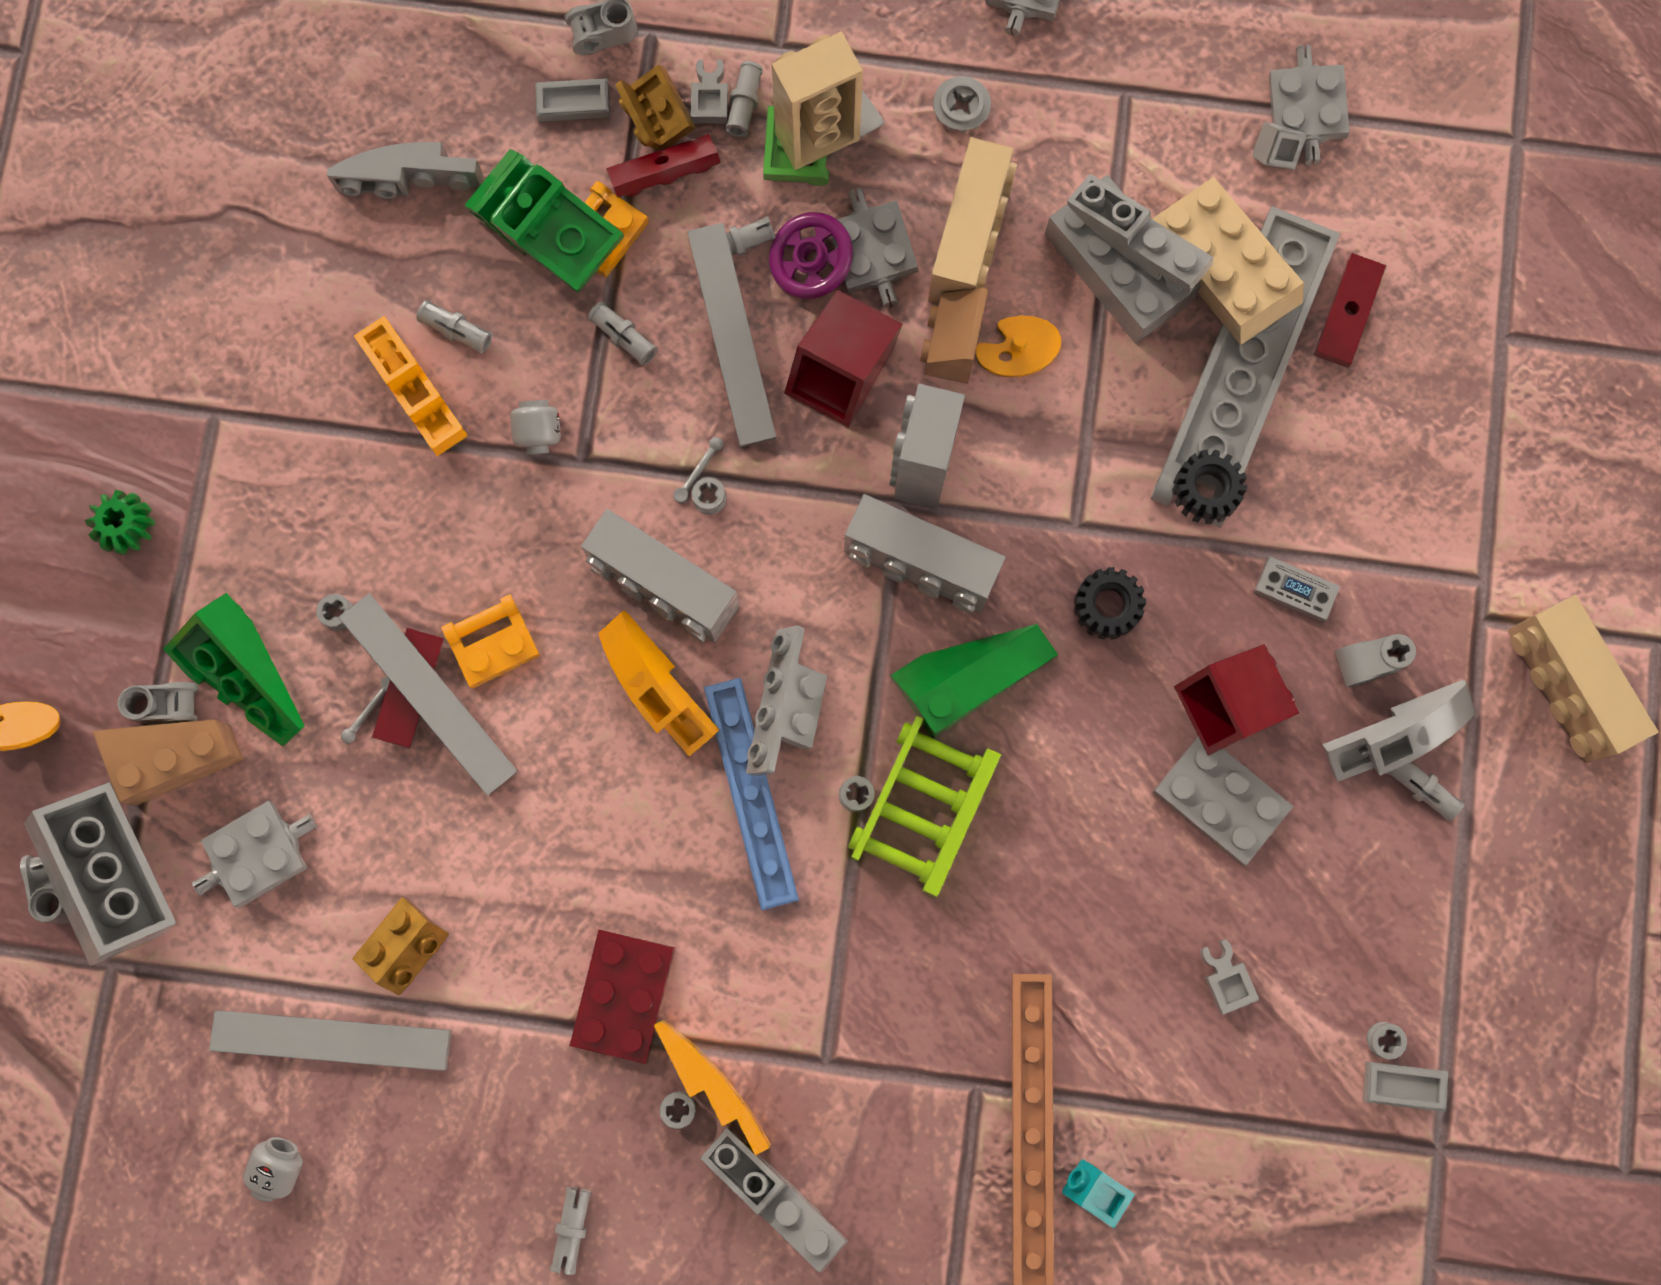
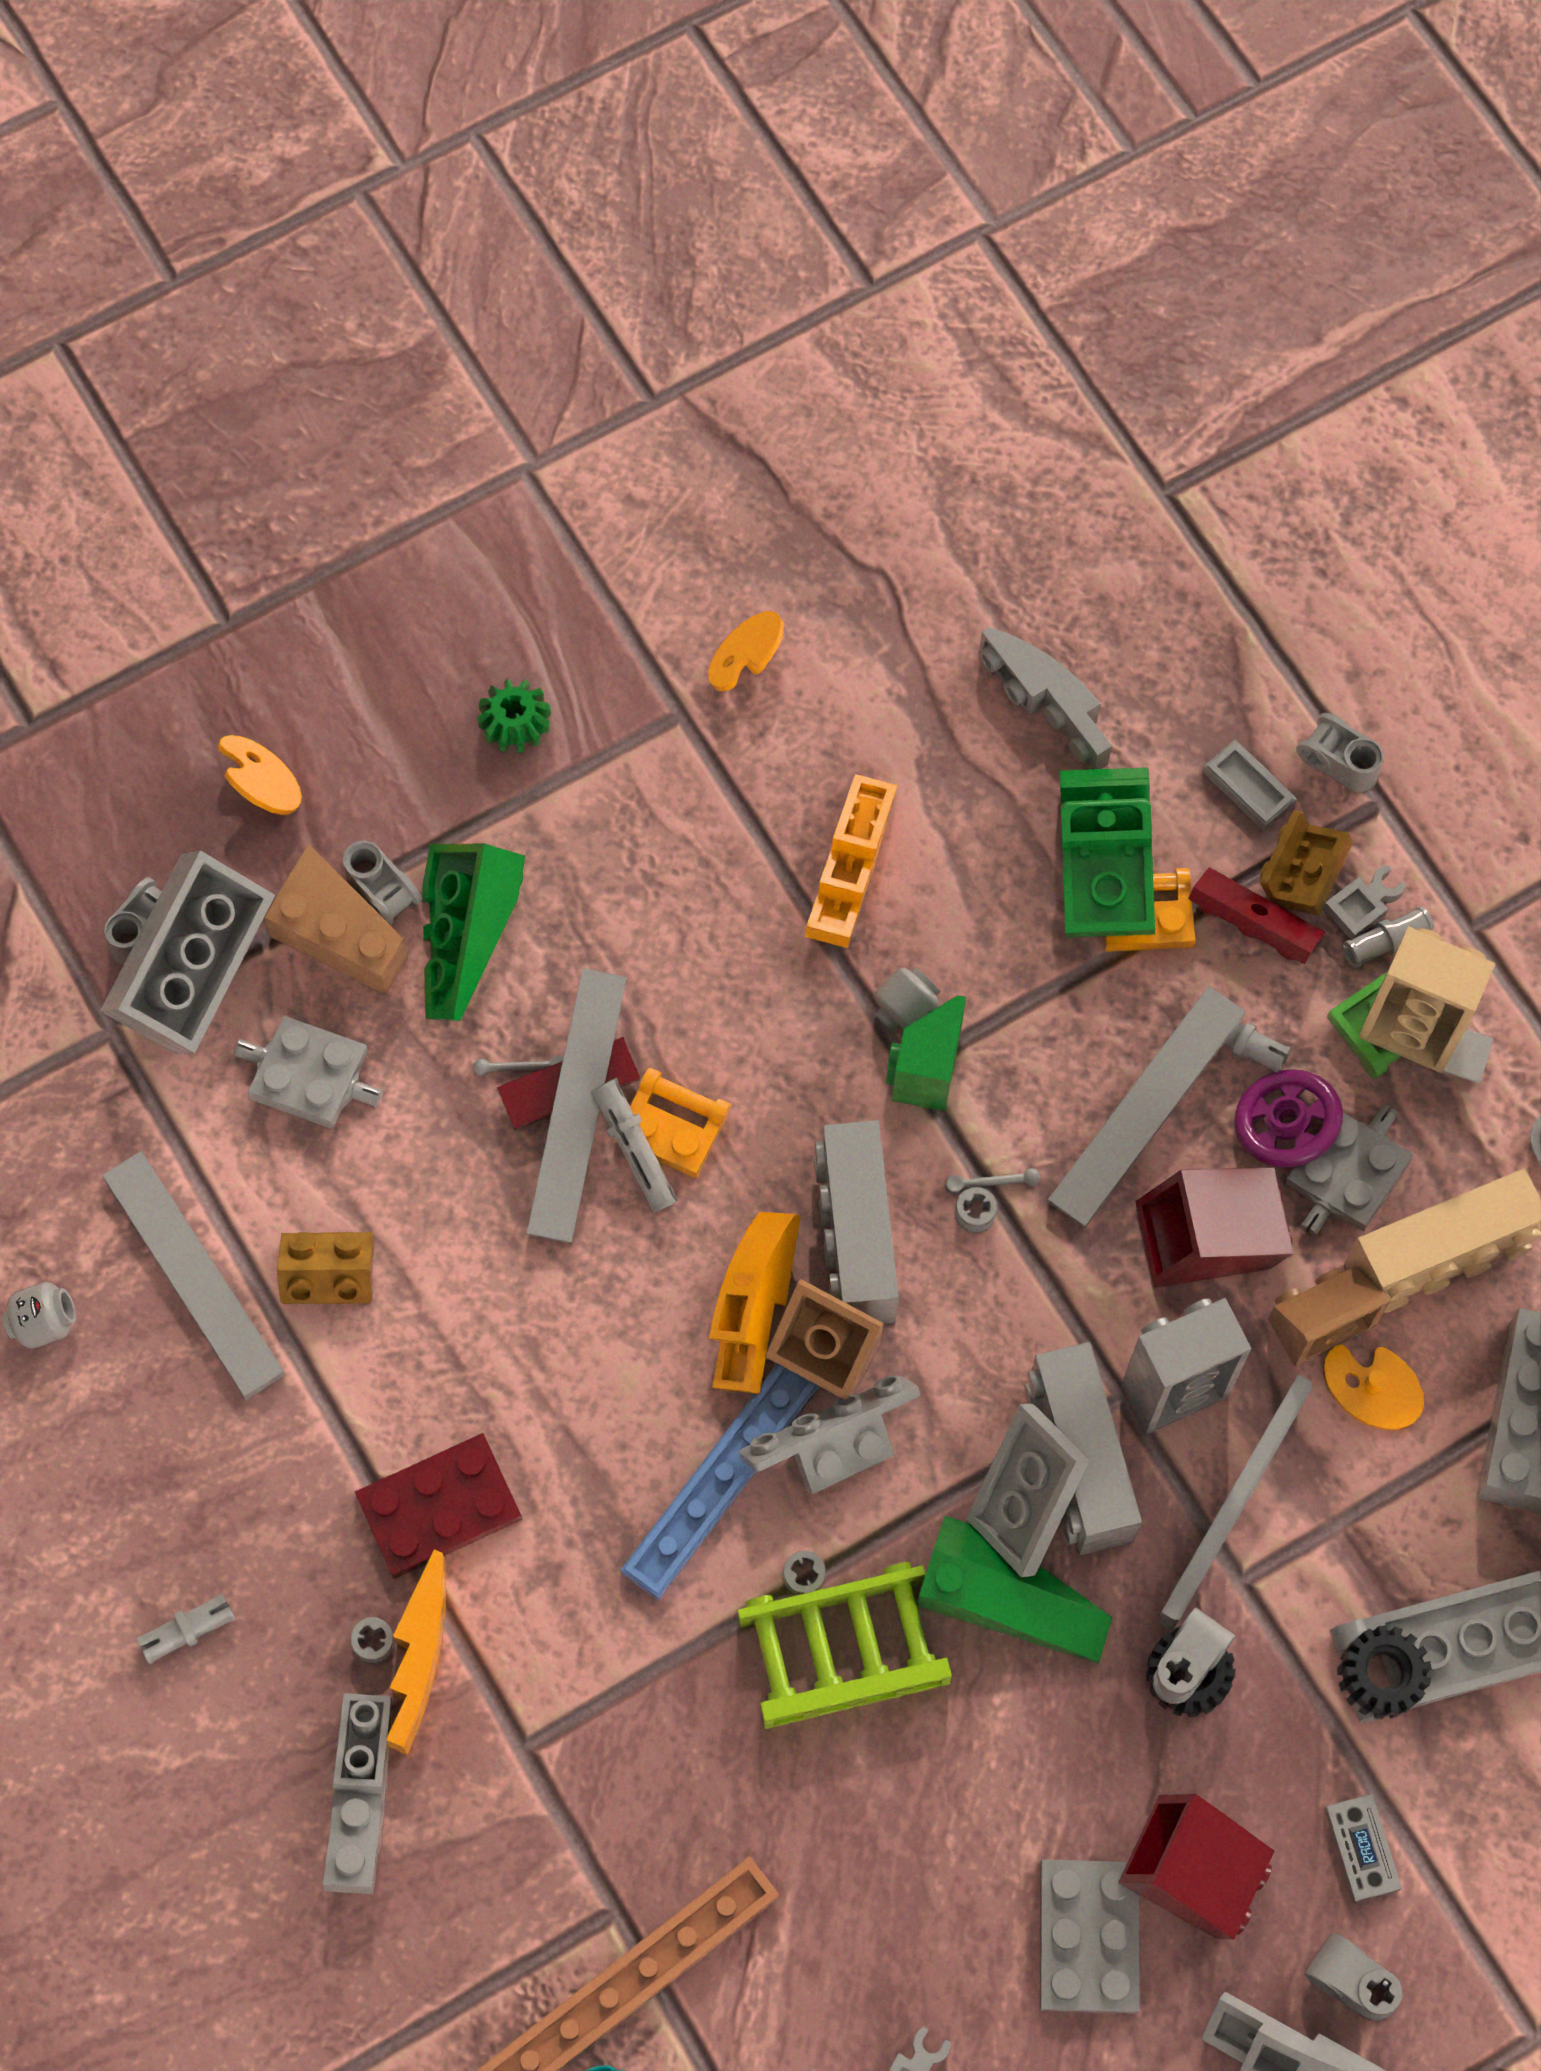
camera: 50 degrees right, 10 degrees down
light grey bush [317,594,353,631] -> none
light grey pin [416,300,493,354] -> none
light grey pin [588,301,658,366] -> none
none -> light grey pin [590,1078,679,1213]
none -> light orange piece [708,611,784,692]
none -> medium nougat slope [765,1279,884,1401]
none -> green slope [886,995,966,1111]
none -> light grey plate [966,1404,1090,1577]
none -> light grey piece [1153,1607,1236,1704]
none -> light grey tile [1156,1374,1313,1630]

